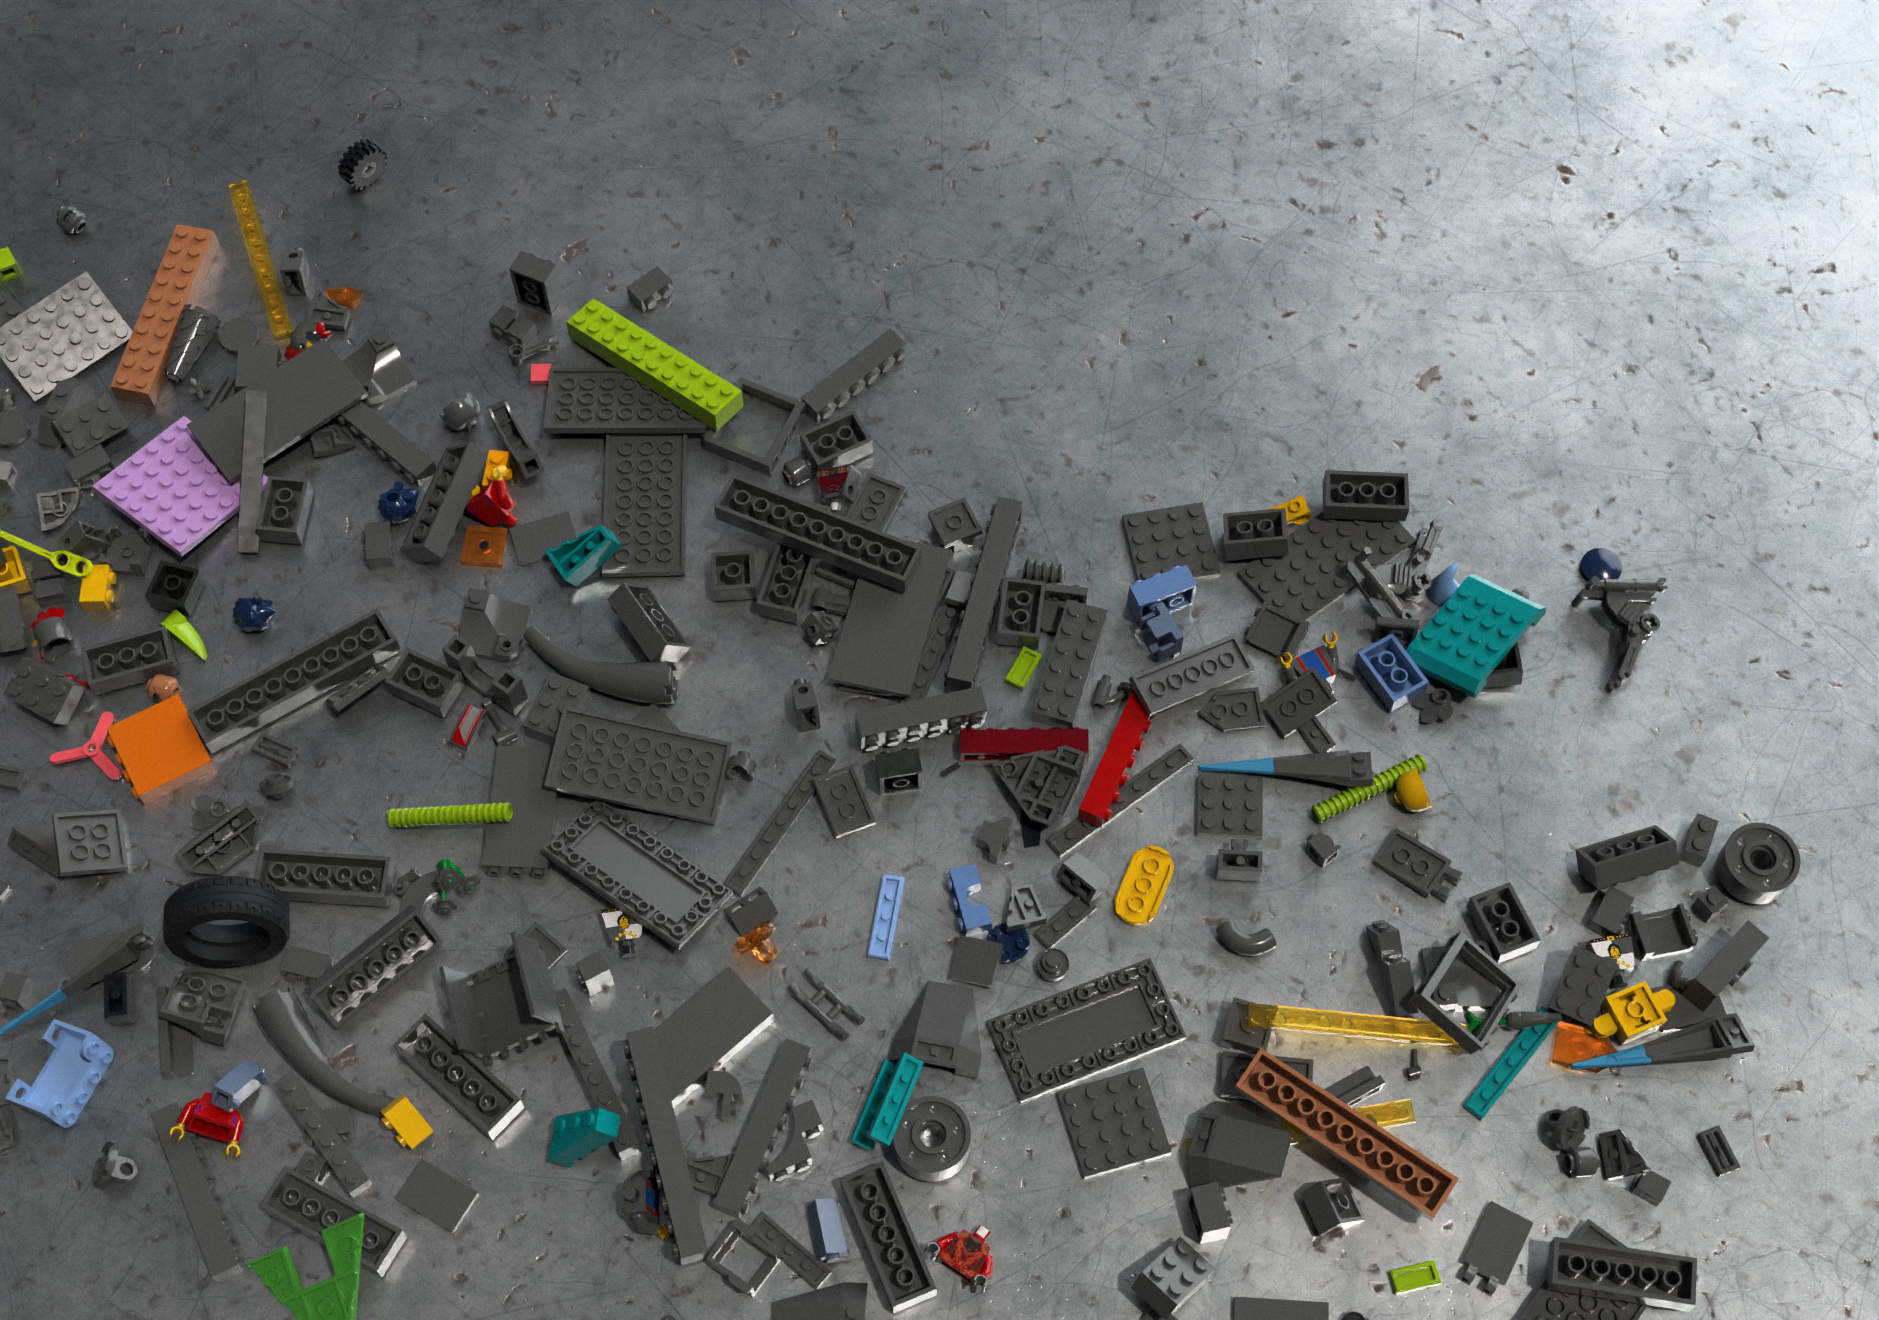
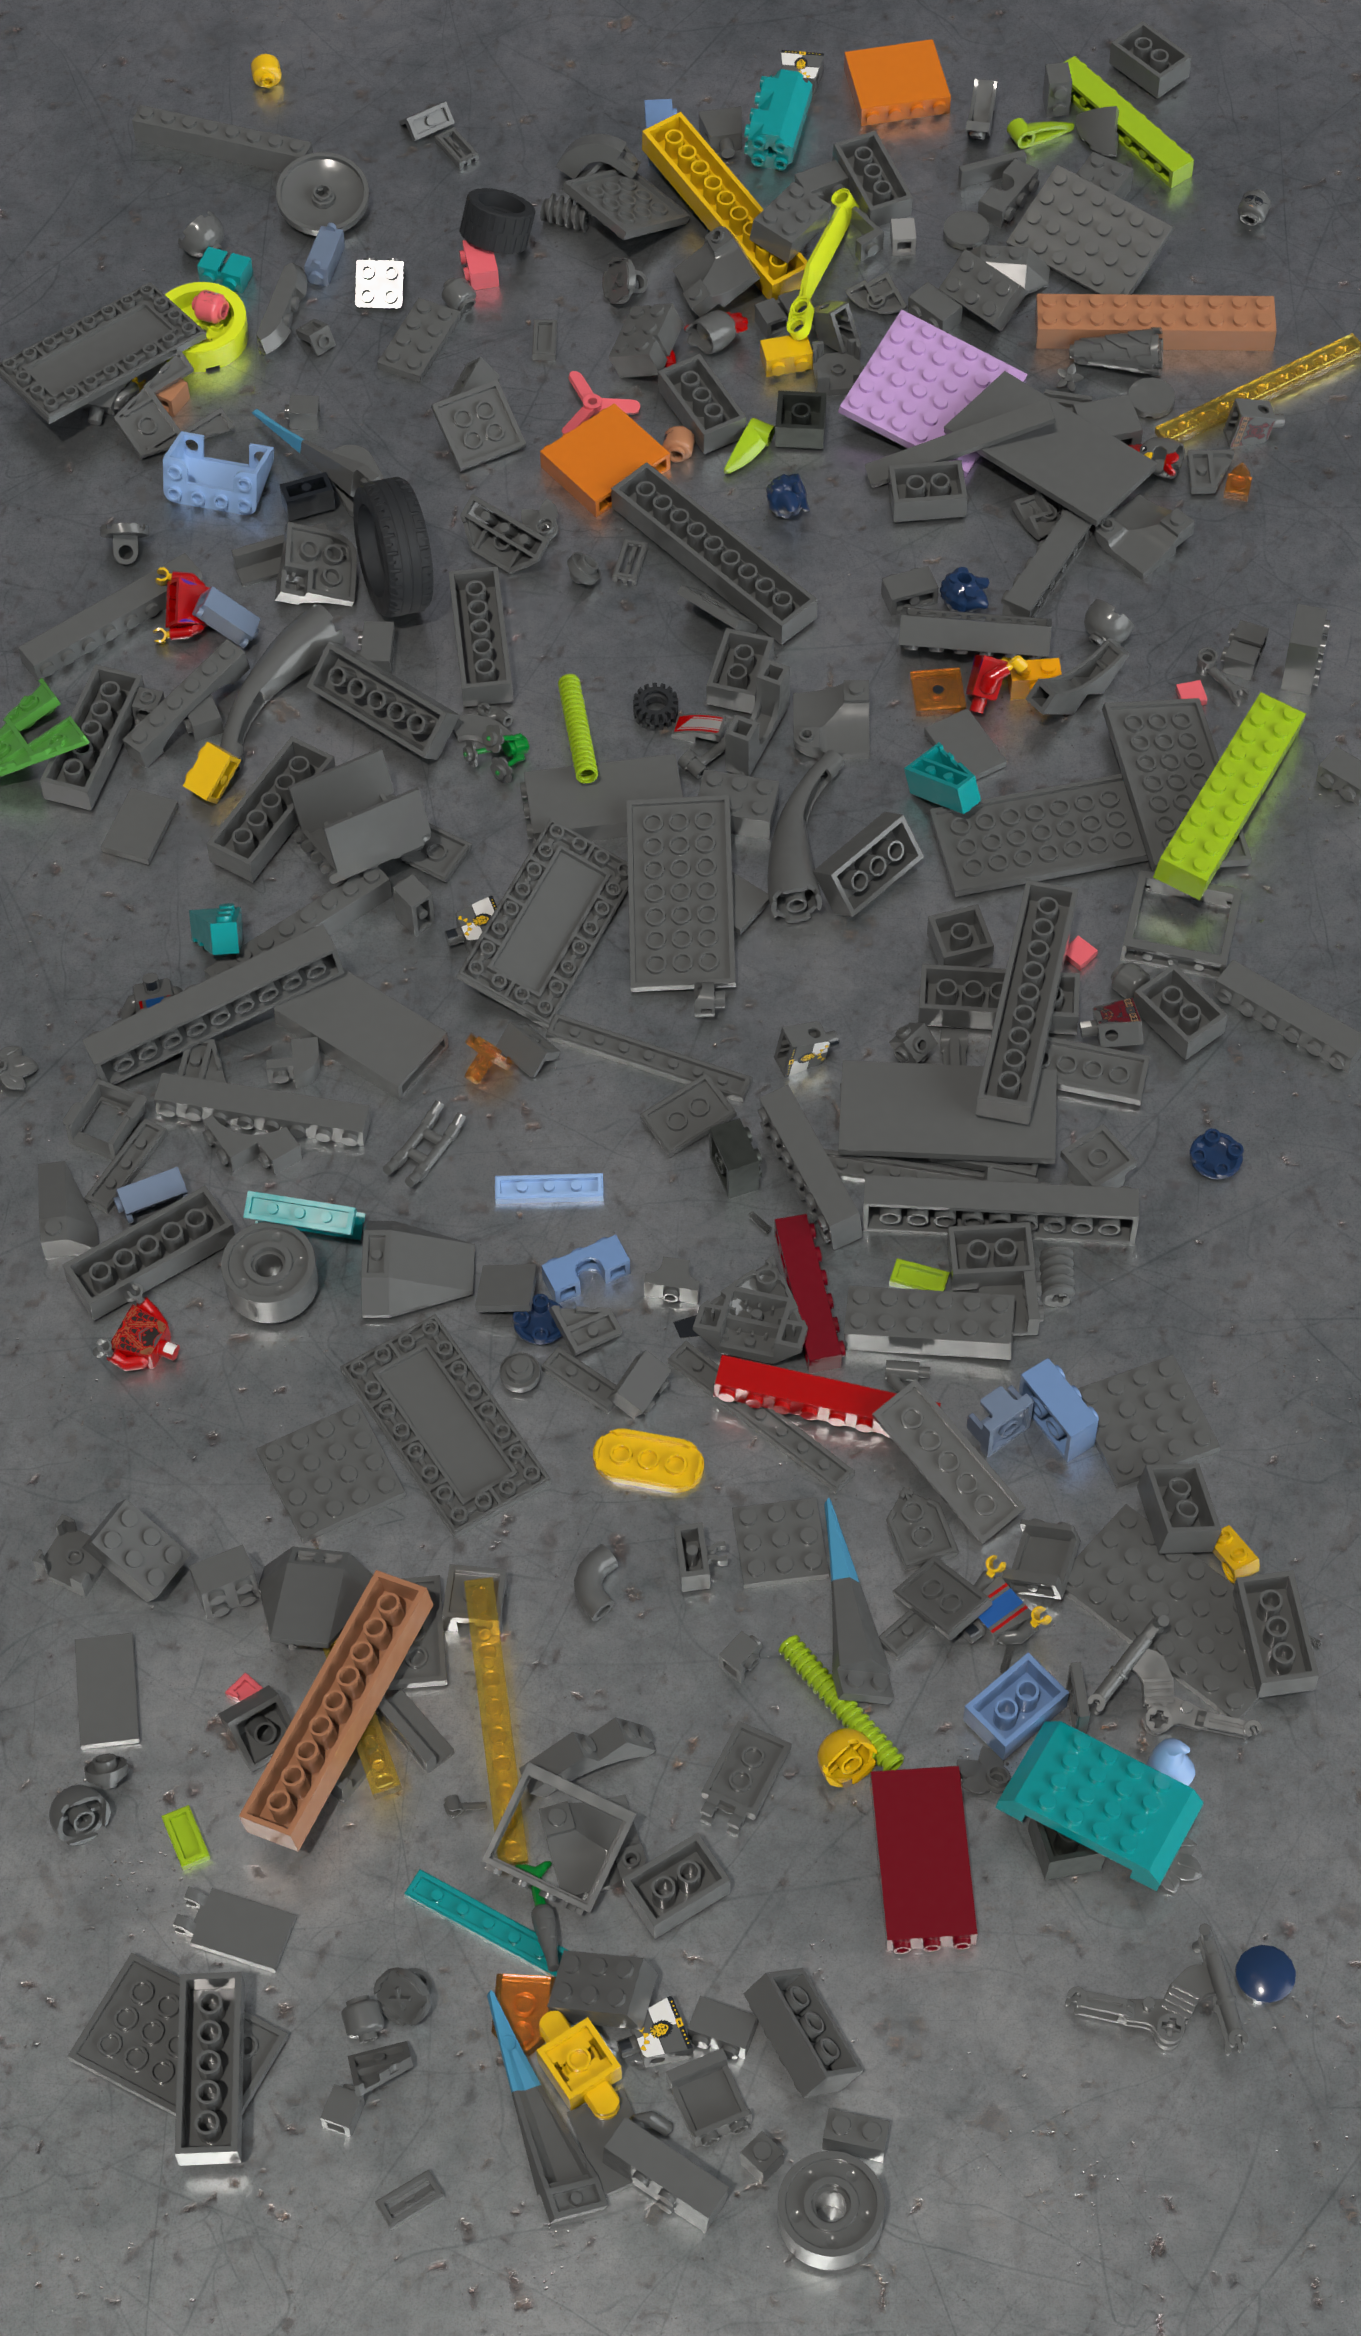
camera: 80 degrees right, 5 degrees down
none -> coral tile [225,1672,263,1702]
none -> black tyre [633,683,678,731]
none -> dark red brick [870,1766,978,1954]
none -> dark blue dish [1190,1128,1244,1179]

